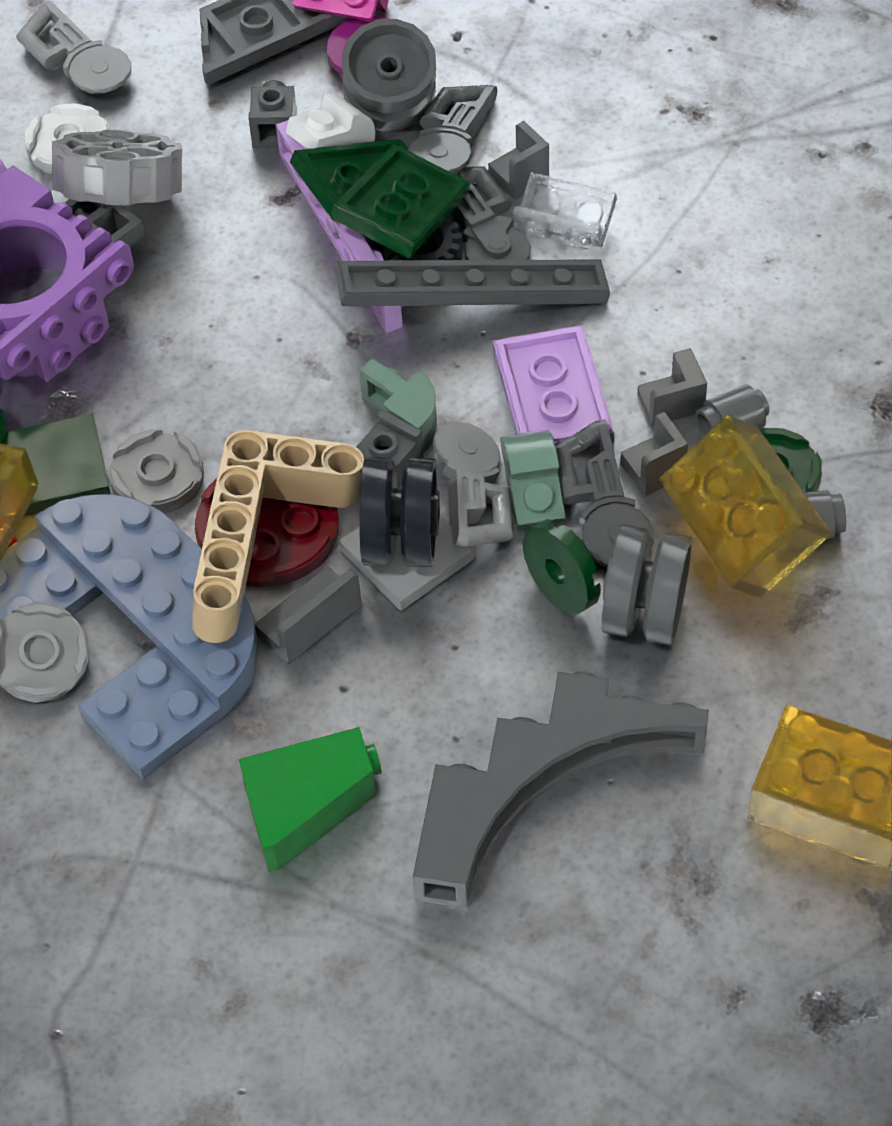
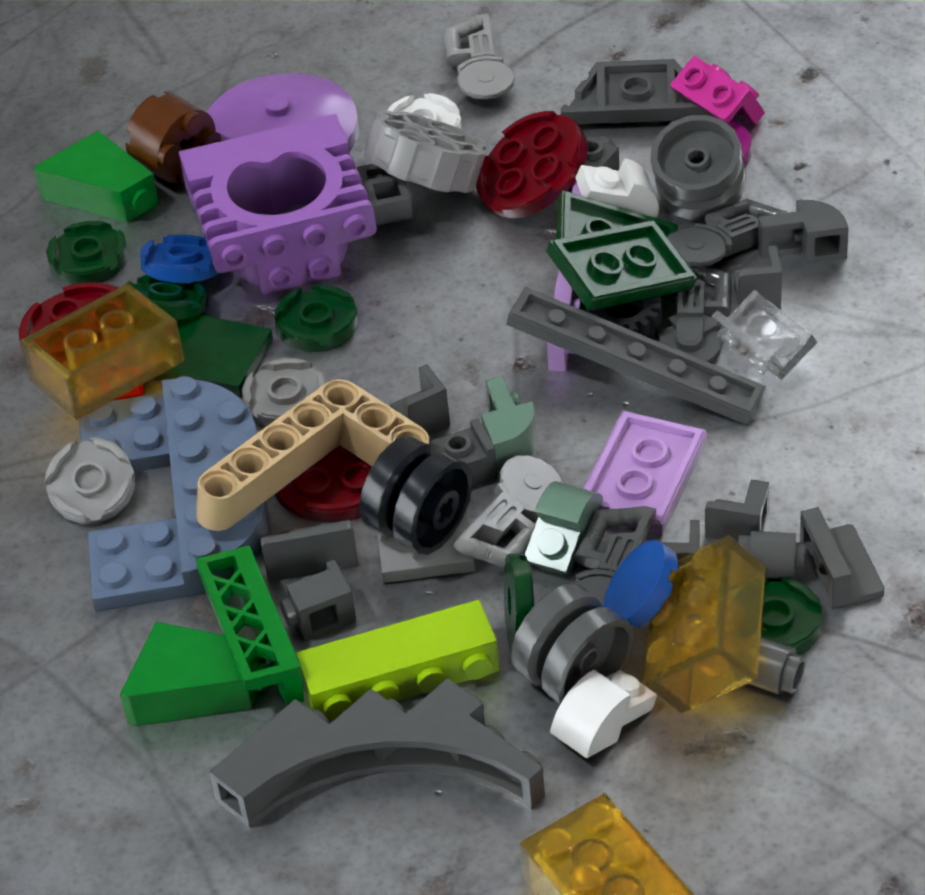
camera: 35 degrees right, 10 degrees down
none -> green fence [195,546,304,706]
none -> dark green tile [275,284,358,353]
none -> dark grey brick [279,560,357,641]
none -> lime brick [296,599,500,721]
none -> dark grey panel [390,364,450,435]
none -> dark red tile [476,111,587,218]
none -> white brick [550,669,657,759]
none -> blue tile [603,540,678,628]
none -> dark grey brick [758,200,849,264]
none -> dark grey panel [800,507,885,609]

